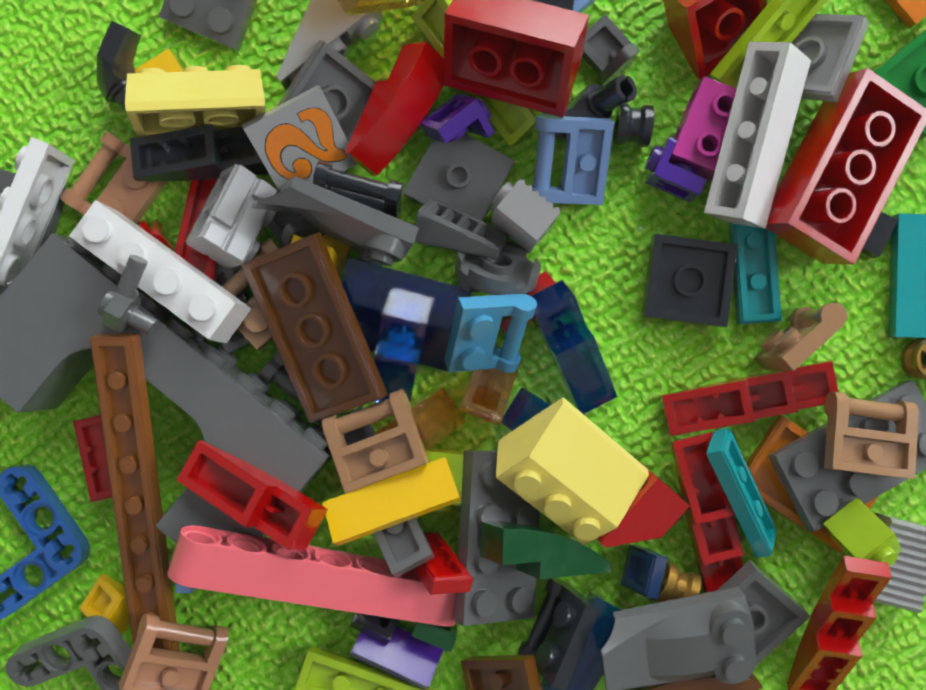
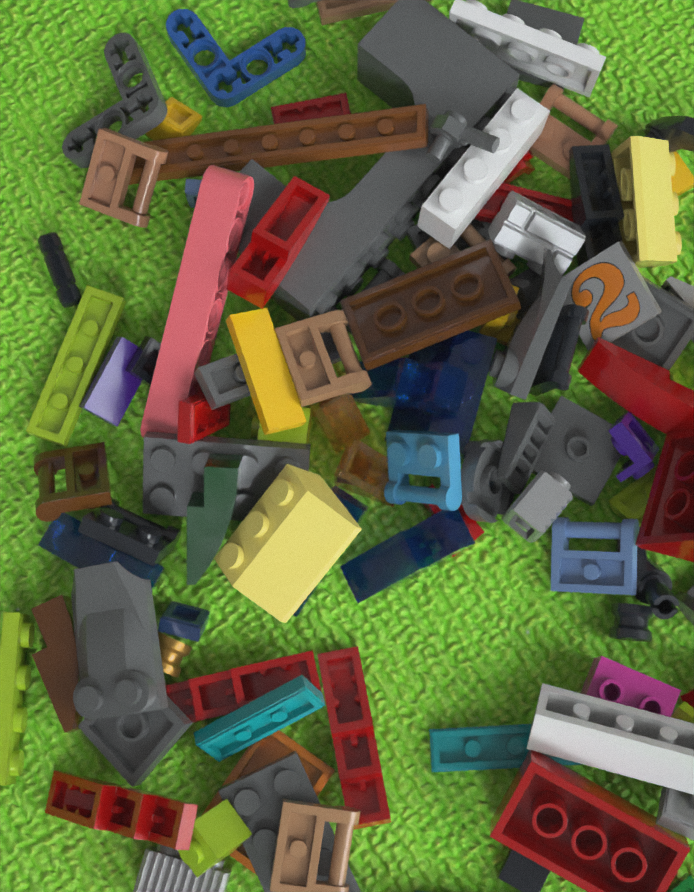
camera: 90 degrees right, 10 degrees down
dark green tile [411,622,457,652] -> none
red slope [597,461,690,548] -> none
black plate [641,234,738,328] -> none
dark purple bracket [644,137,707,203] -> none
medium nougat plate [754,303,847,371] -> none

